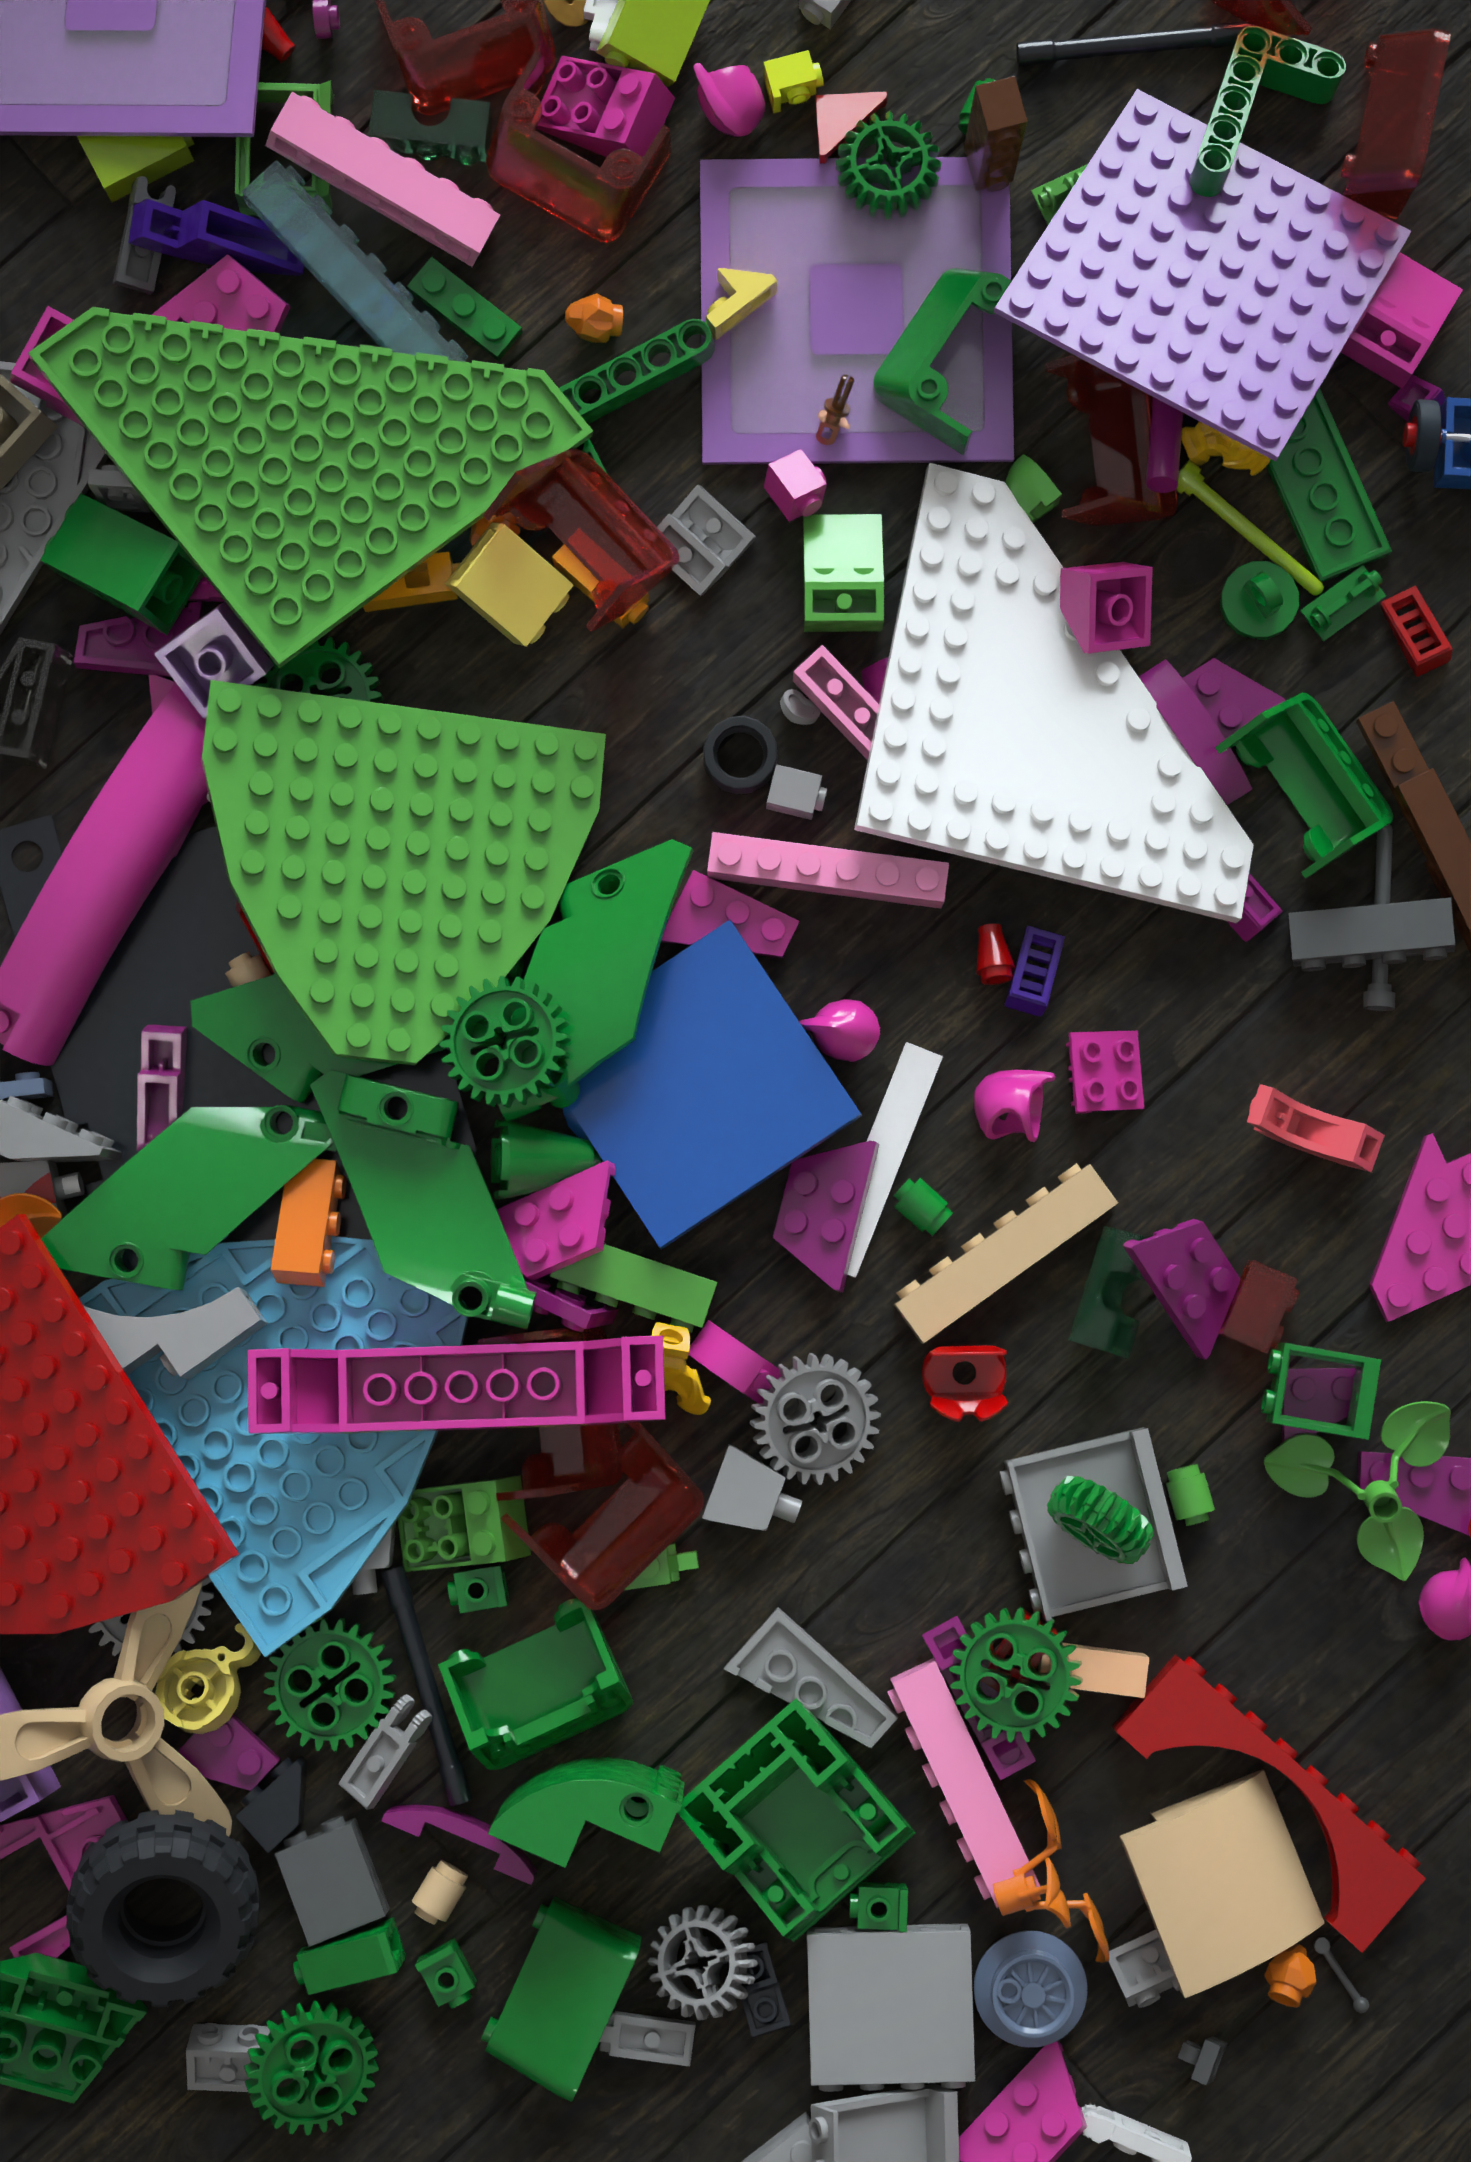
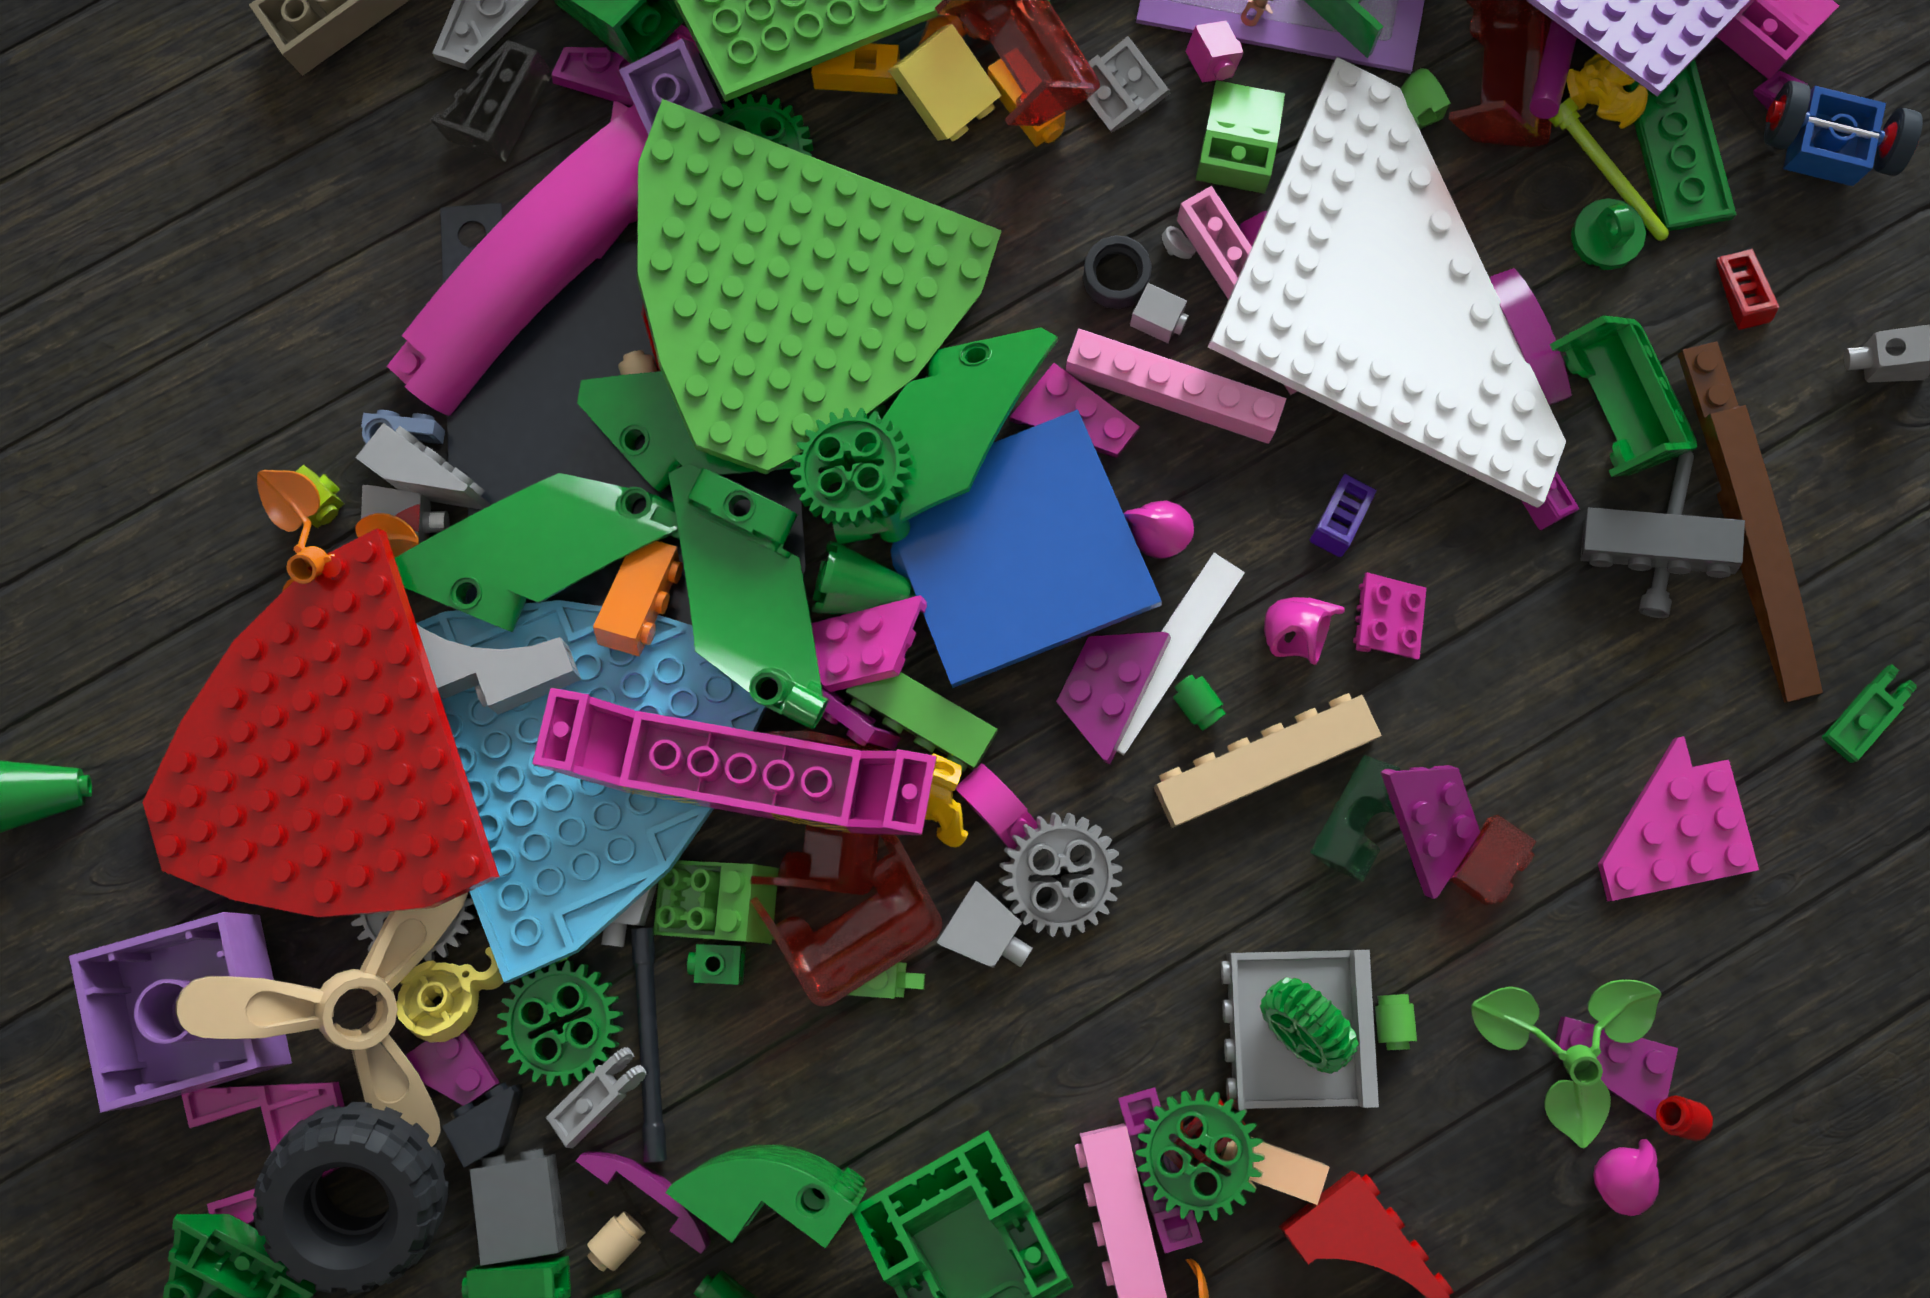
camera: 15 degrees right, 5 degrees down
magenta slope [137,1024,187,1151] -> none
green windscreen [438,1597,633,1770] -> none
light grey wing [724,1607,898,1748] -> none
red piece [922,1345,1008,1422] -> none
red cone [976,924,1016,985] -> none
dark pink slope [1060,562,1153,654] -> none
magenta wing [1183,658,1286,739] -> none
coral arch [1247,1084,1385,1172] -> none
green window [1261,1343,1381,1440] -> none
magenta wing [1281,1368,1355,1443] -> none
green hinge [1300,565,1386,642] -> none

